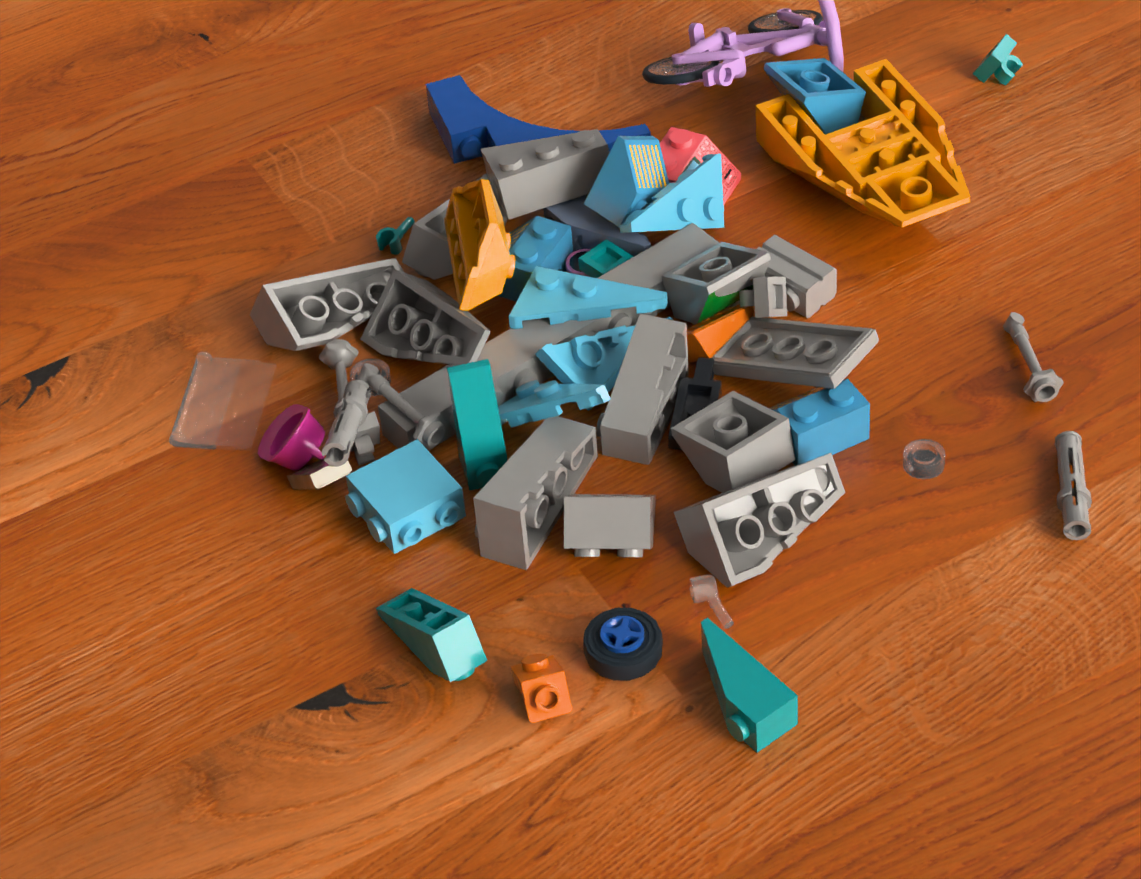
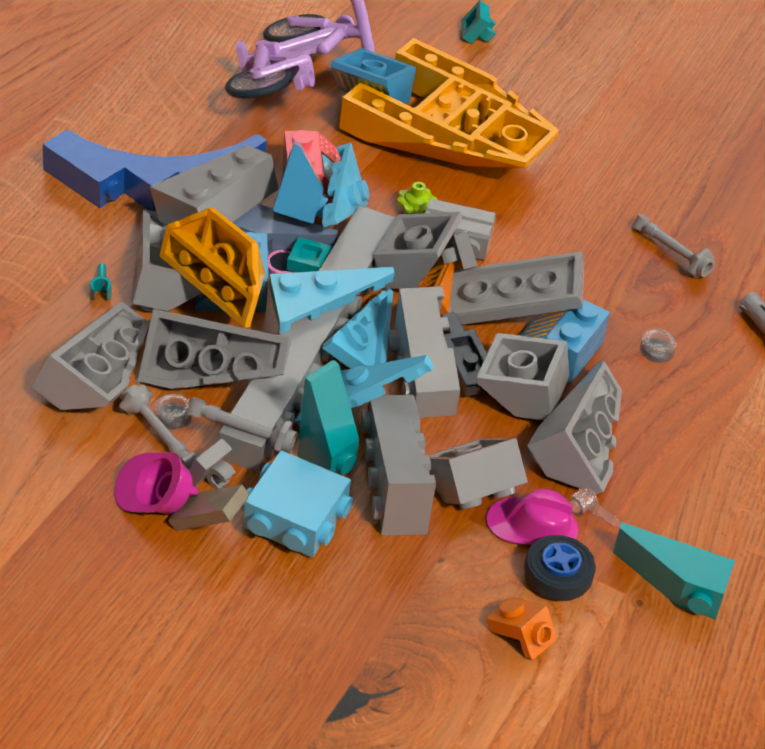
camera: 40 degrees left, 0 degrees up
clear piece [169,351,277,451] -> none
light grey pin [322,380,371,467] -> none
teal slope [376,588,488,682] -> none
none -> lime plant [397,182,438,214]
none -> dark pink piece [486,489,579,546]

